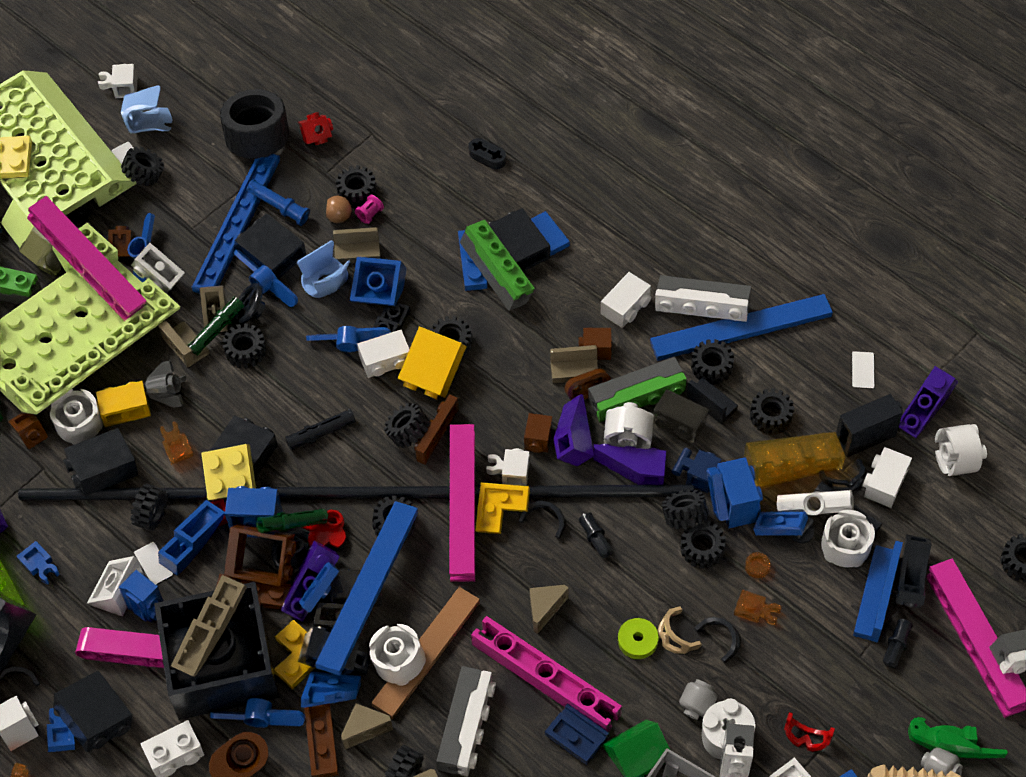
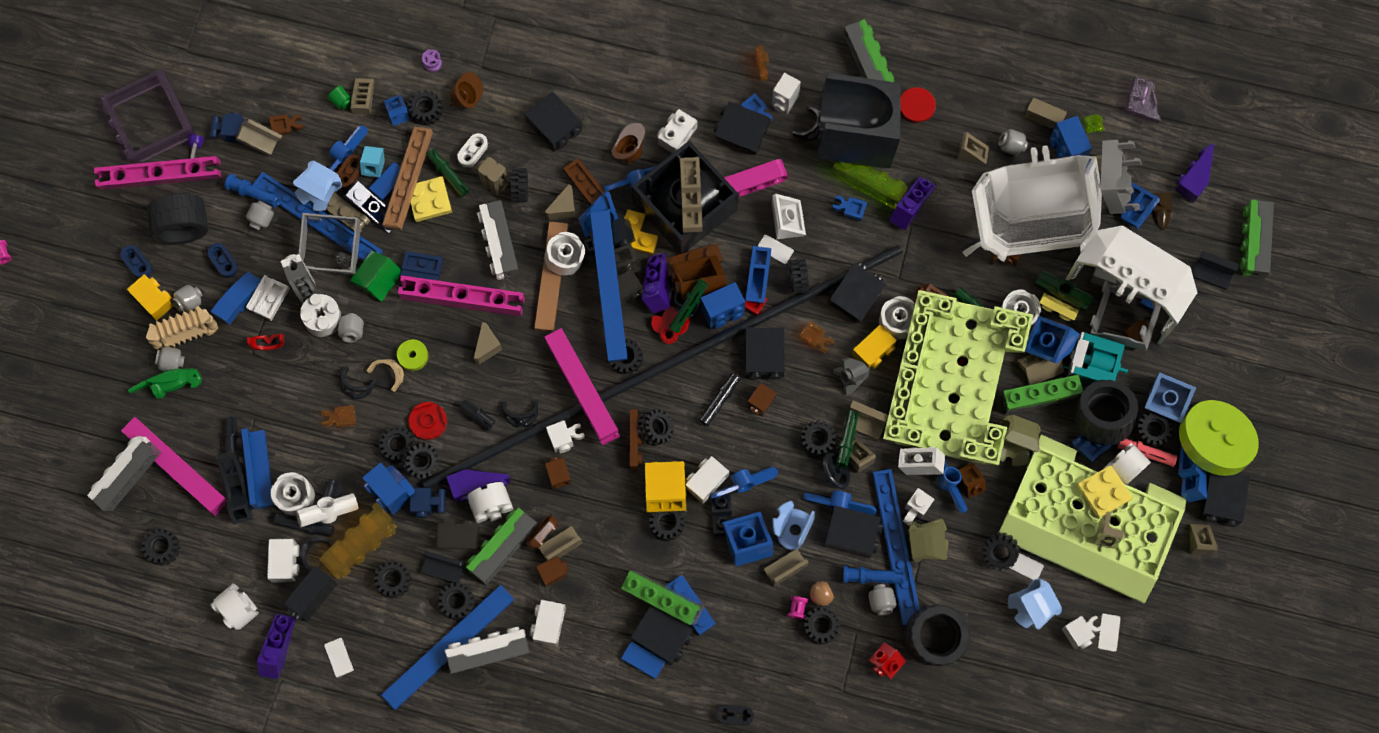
camera: 150 degrees right, 15 degrees up
dark pink piece [27,196,146,321] -> none
blue window [118,570,163,623] -> none
light yellow plate [201,444,256,501] -> none
blue plate [299,562,339,613] -> none
yellow plate [475,483,530,534] -> none
dark purple slope [554,394,594,466] -> none
clear orange tile [745,552,770,578] -> none
blue plate [754,512,808,535] -> none
none -> red tile [408,402,447,440]
none -> reddish brown brick [747,383,777,416]
none -> light grey head [868,584,896,615]
none -> white brick [903,488,934,526]
none -> olive piece [909,518,948,563]
none -> dark tan panel [1094,511,1124,549]
none -> white sticker [1098,614,1120,651]

